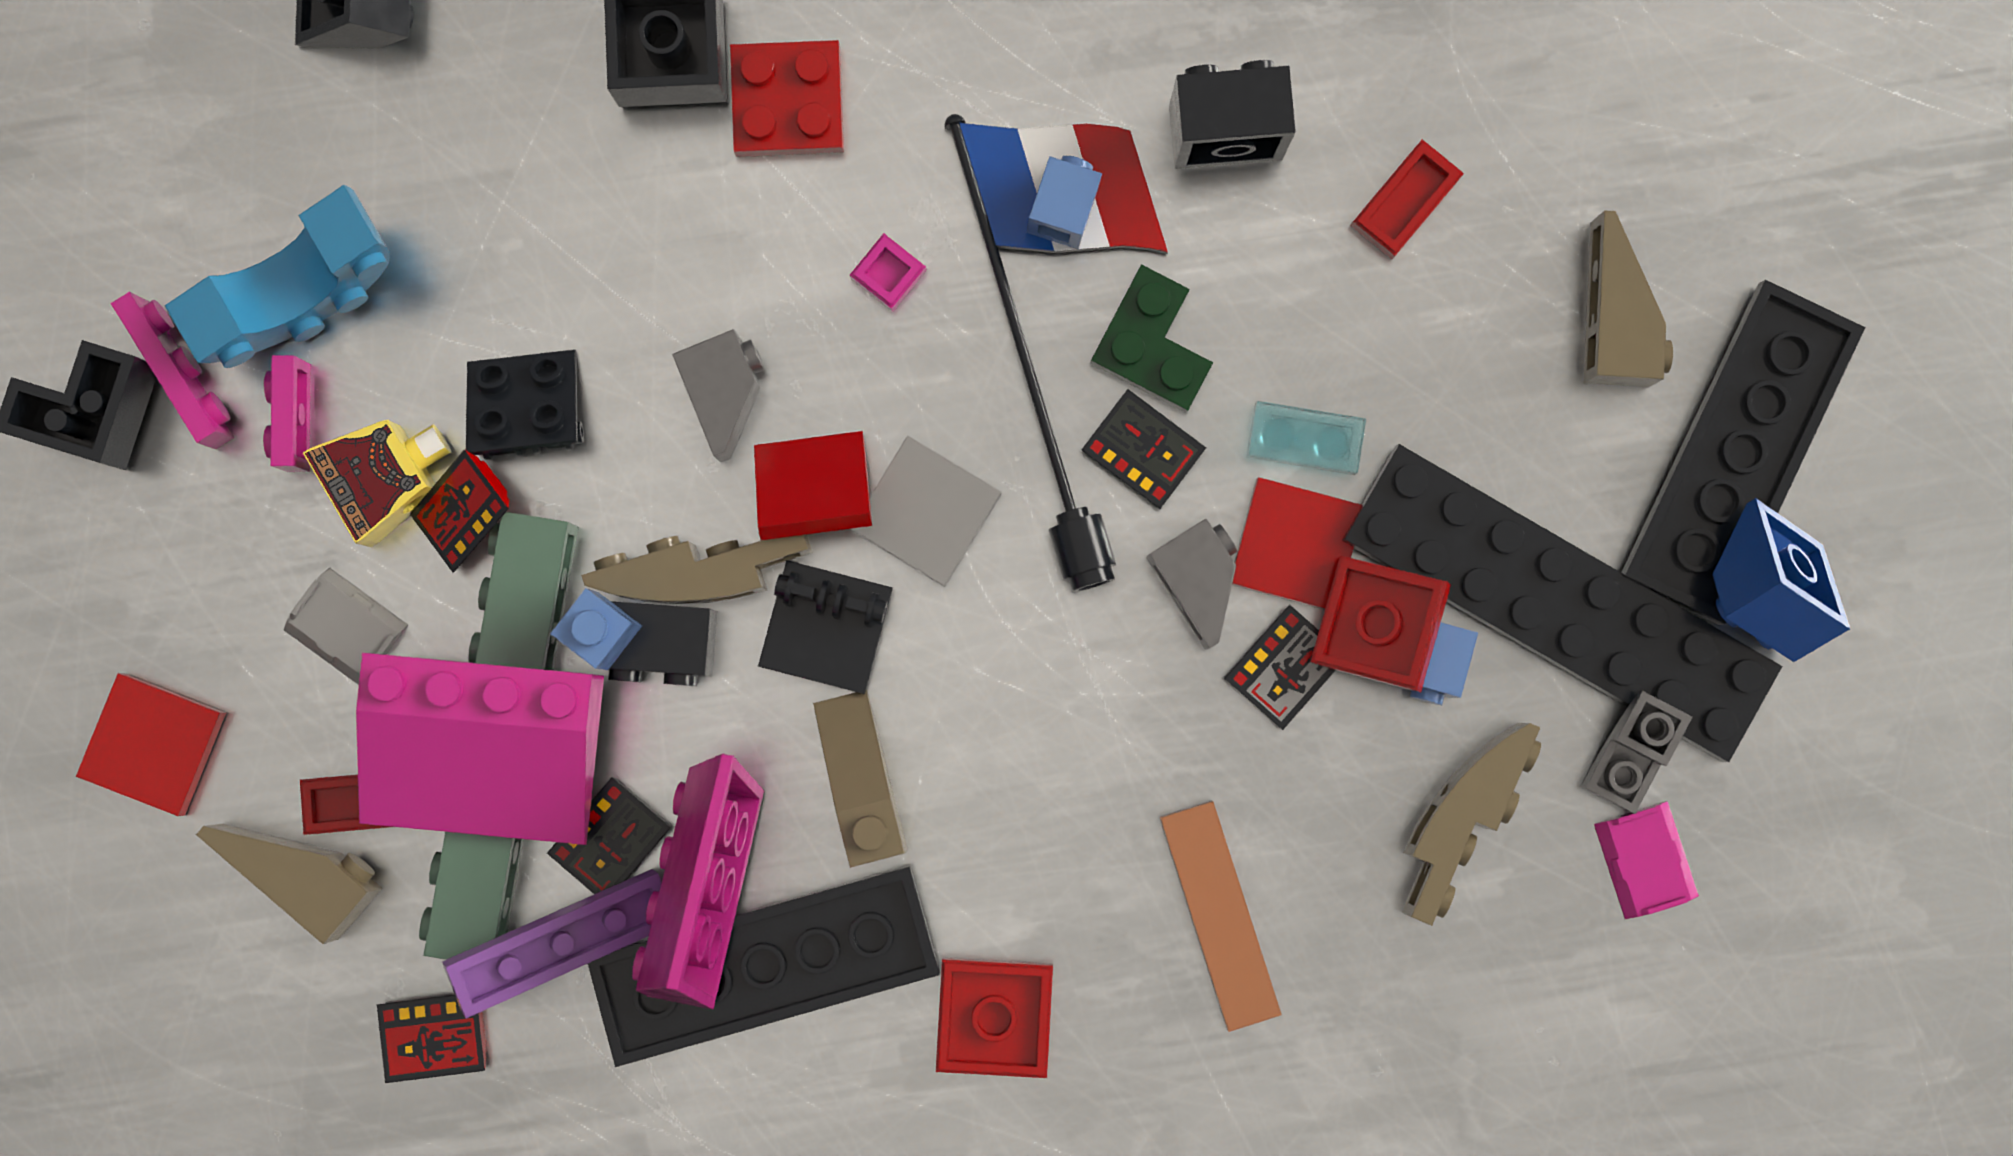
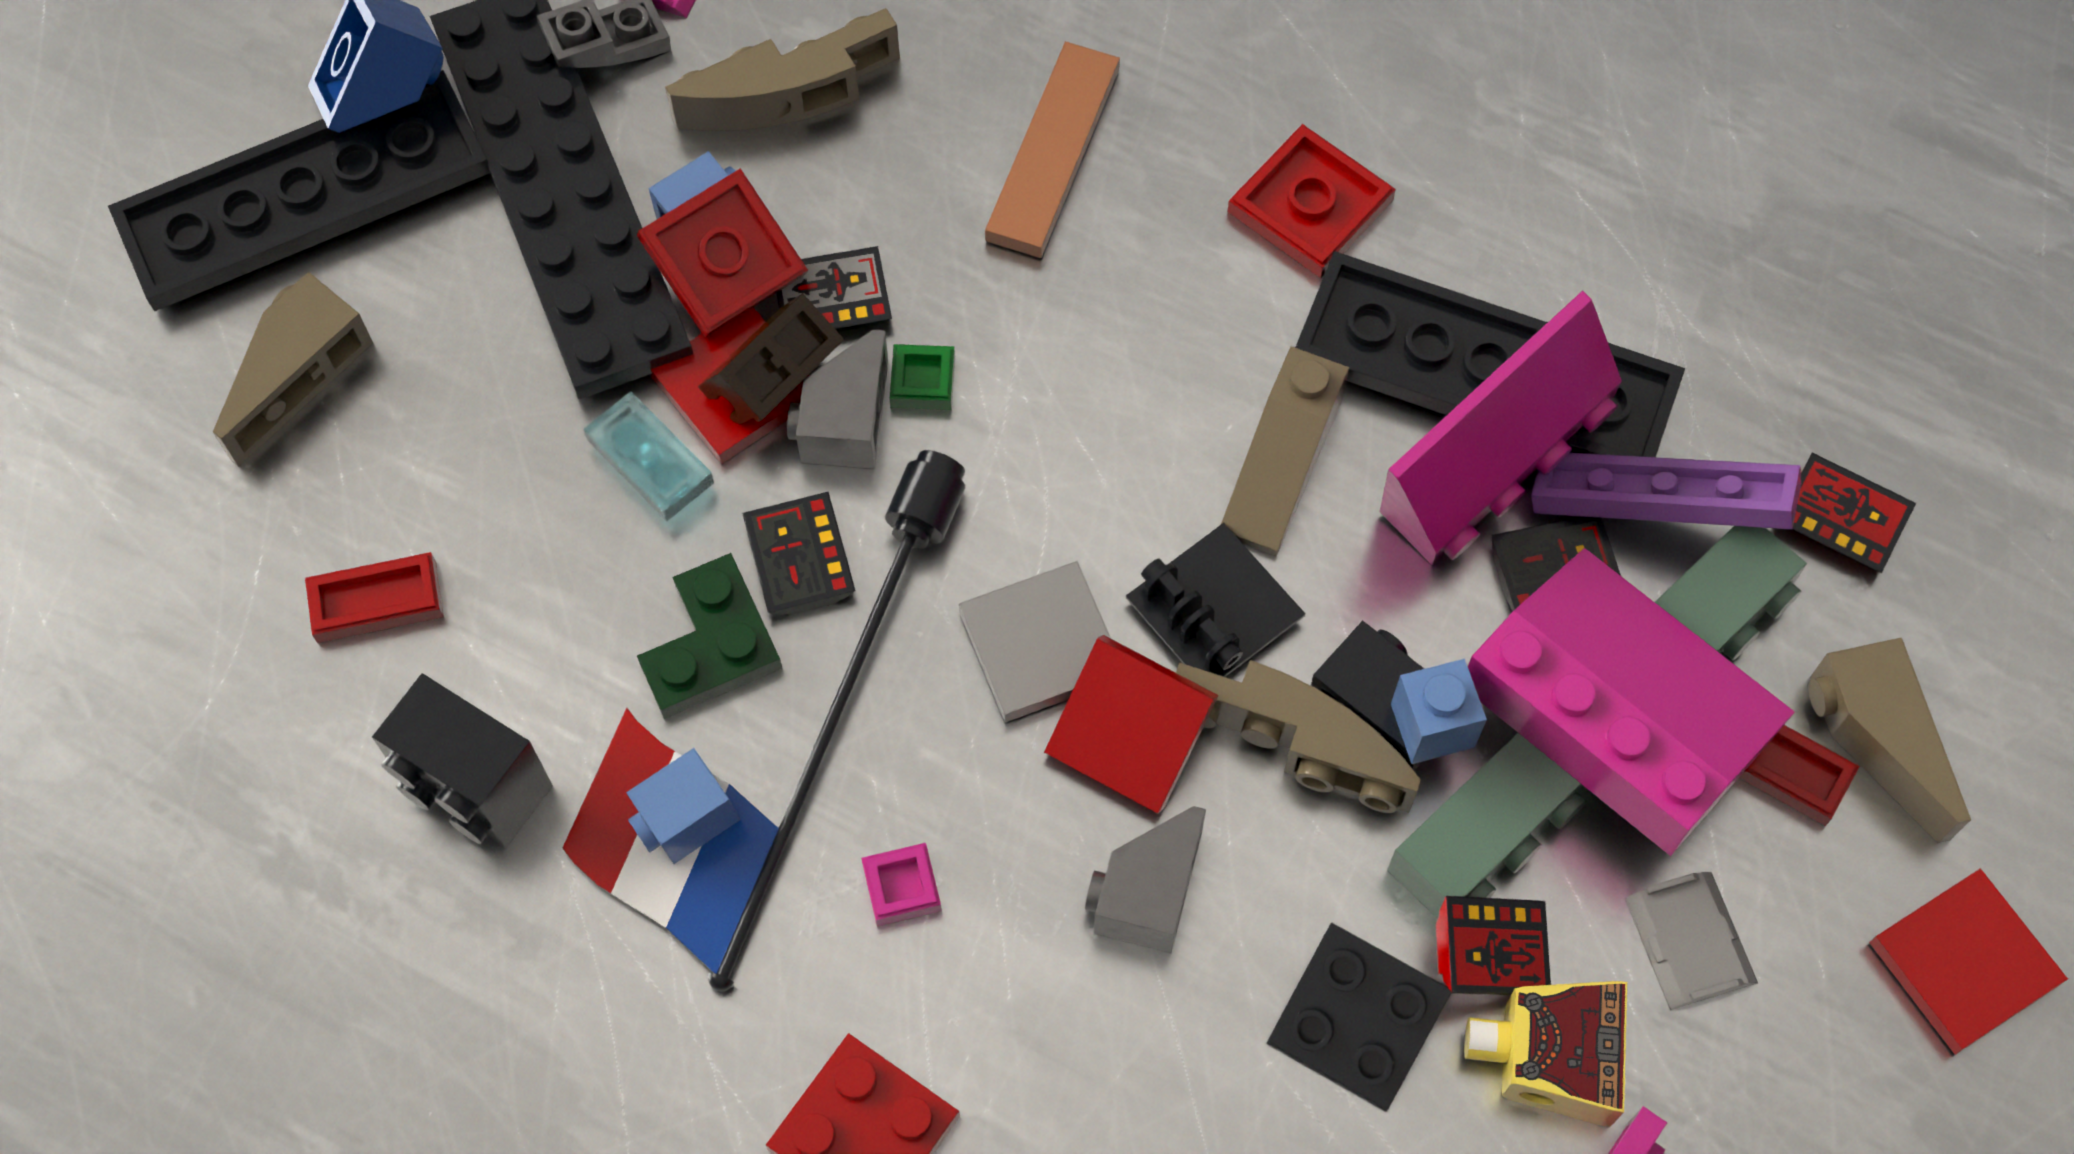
camera: 145 degrees left, 20 degrees down
none -> dark brown hinge [698,293,845,424]
none -> green tile [889,344,955,411]

